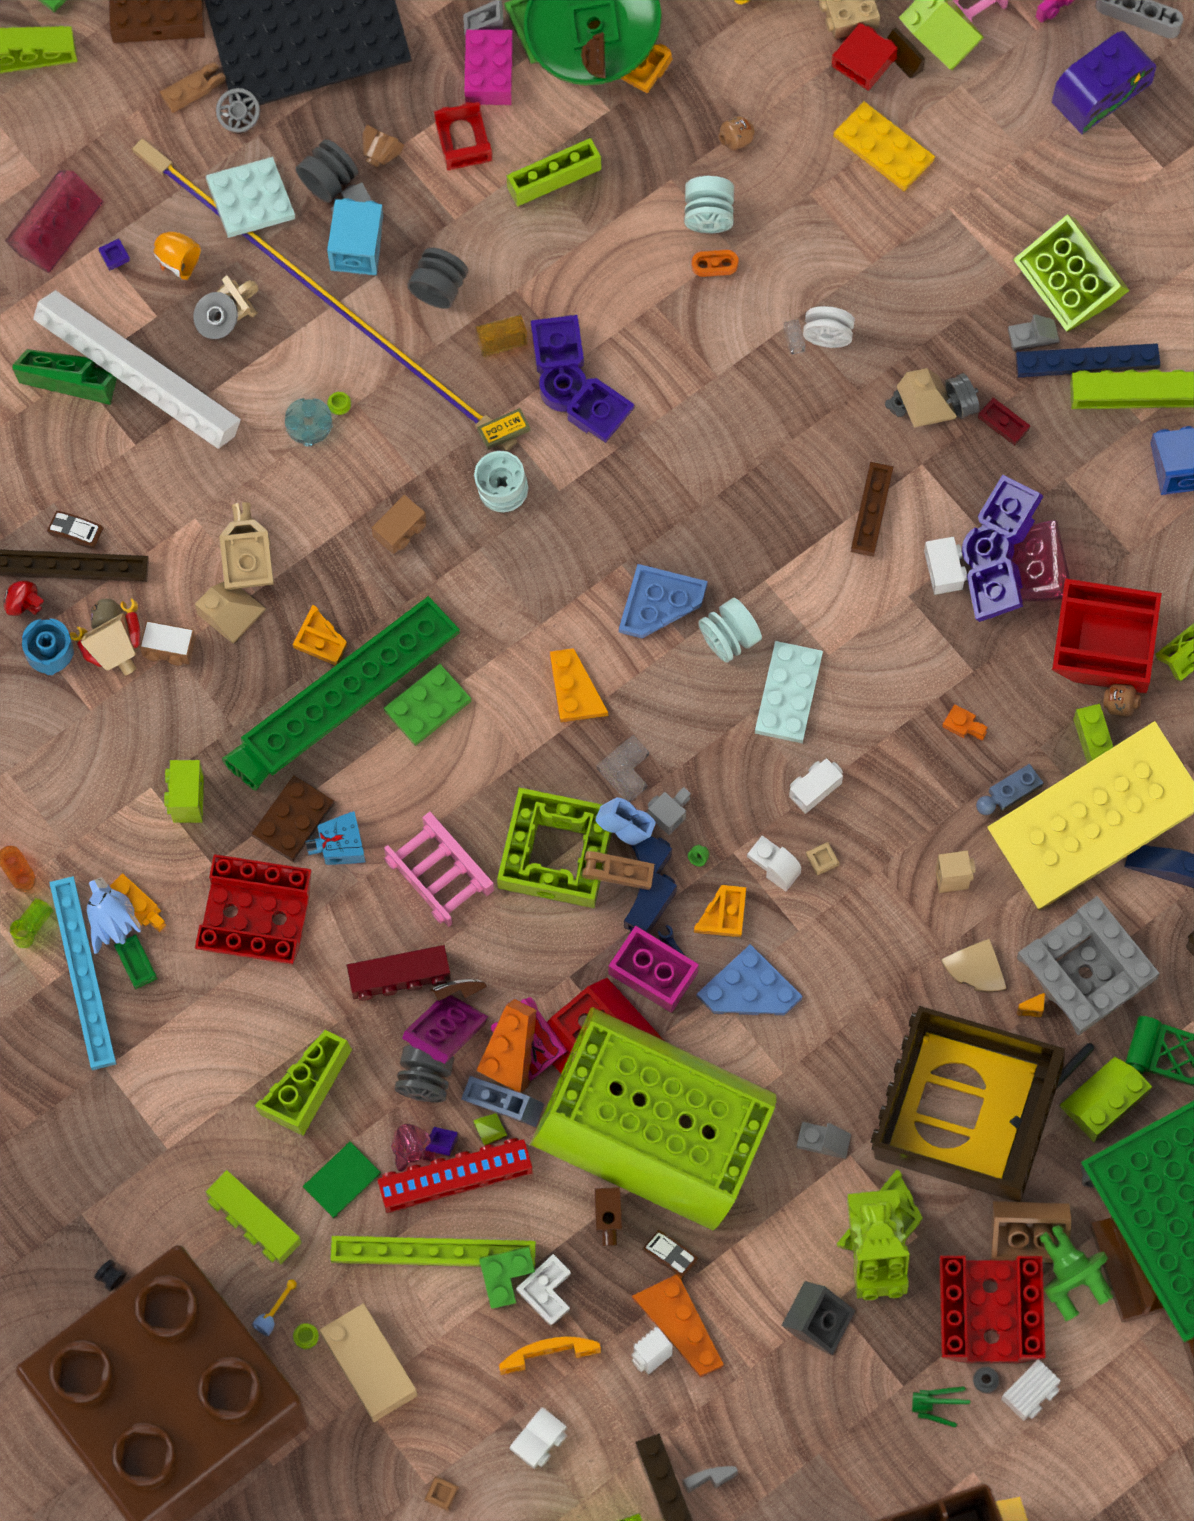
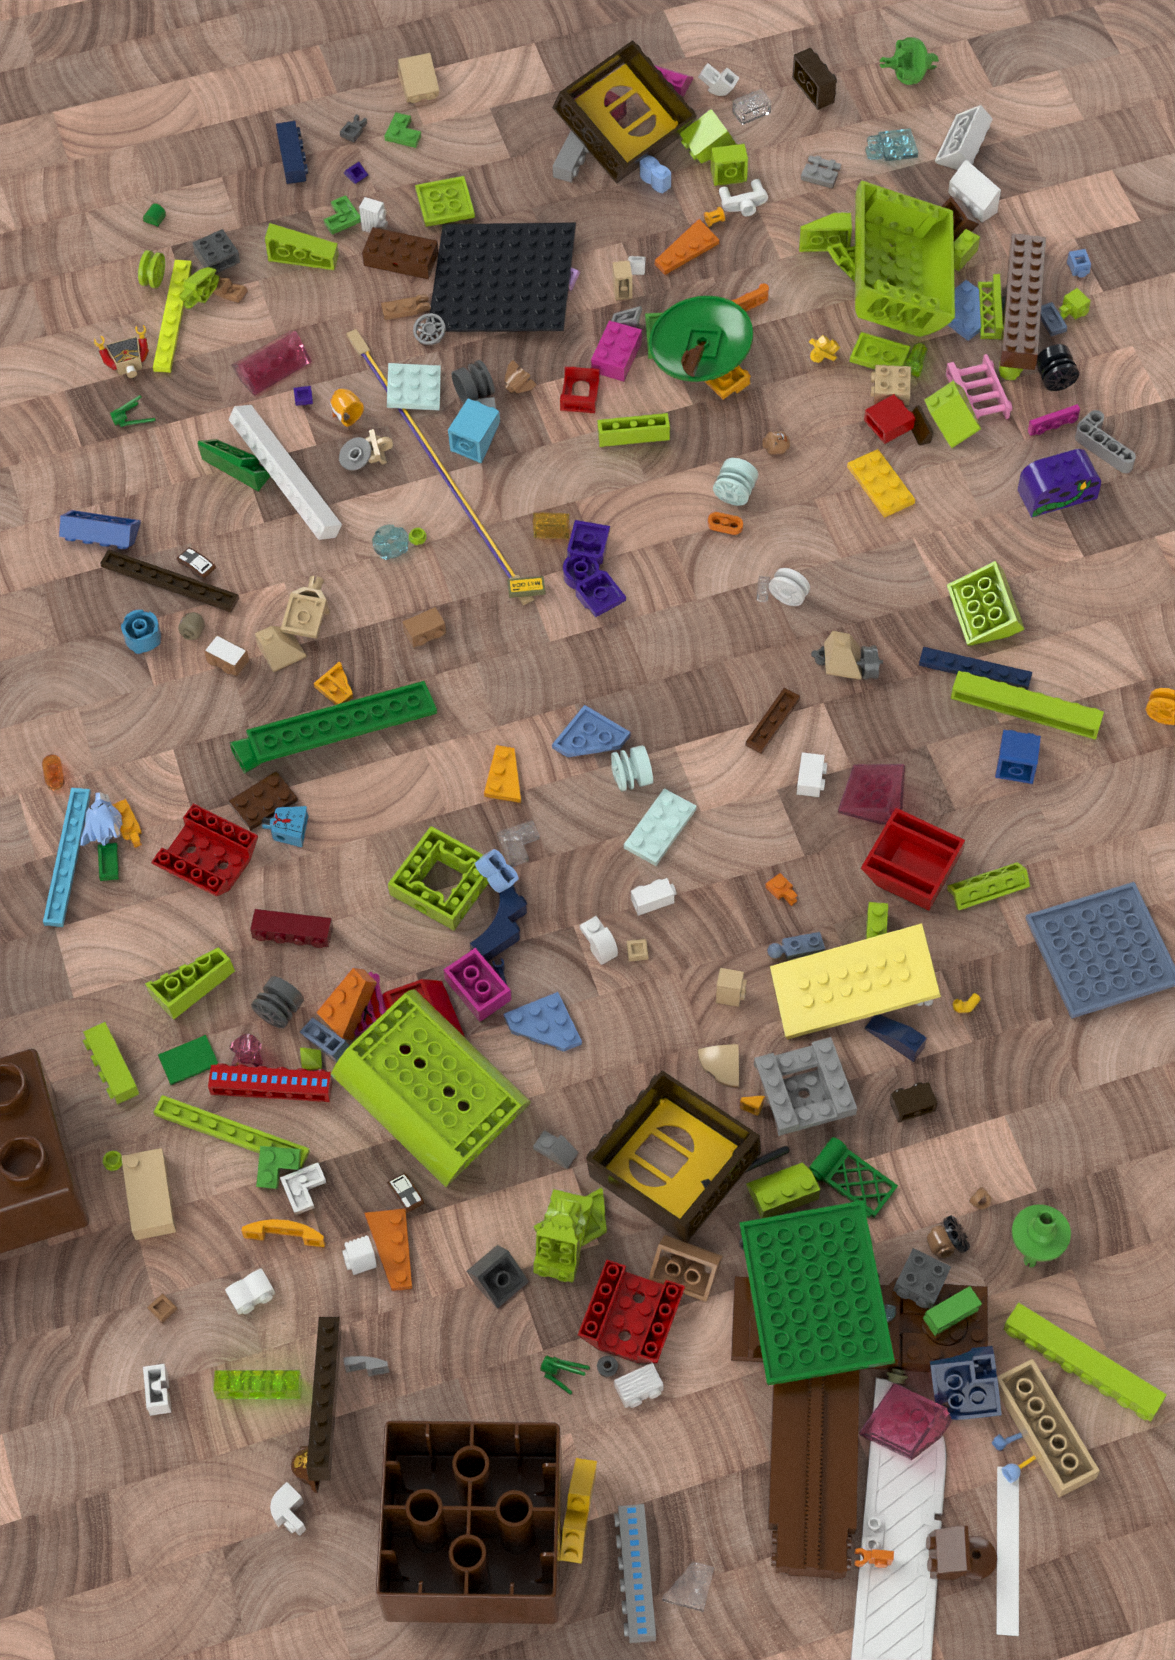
camera: 20 degrees right, 10 degrees down
red piece [3,581,44,616] -> none
clear neon green piece [10,898,53,948] -> none
tan torso [70,598,140,676] -> none
lime brick [164,760,204,823] -> none
hinge [252,1279,297,1336] -> none
bright green plate [384,664,471,746] -> none
bright pink fence [384,812,494,927] -> none
magenta plate [402,995,488,1064] -> none
dark grey wheel [407,247,469,309] -> none
dark purple plate [426,1127,458,1156] -> none
reddish brown slope [430,979,487,1001] -> none
light aqua wheel [474,451,529,513] -> none
medium nougat plate [582,851,654,890] -> none
reddish brown torso [594,1187,622,1246] -> none
light grey brick [648,787,691,835] -> none
bright green hinge [688,844,709,867] -> none
light orange wing [694,885,746,937] -> none
plate [962,474,1044,622] -> none
dark red plate [978,397,1030,446] -> none
light grey slope [1008,314,1059,351] -> none
bright green piece [1040,1225,1113,1321] -> none
medium nougat head [1103,684,1141,717] -> none

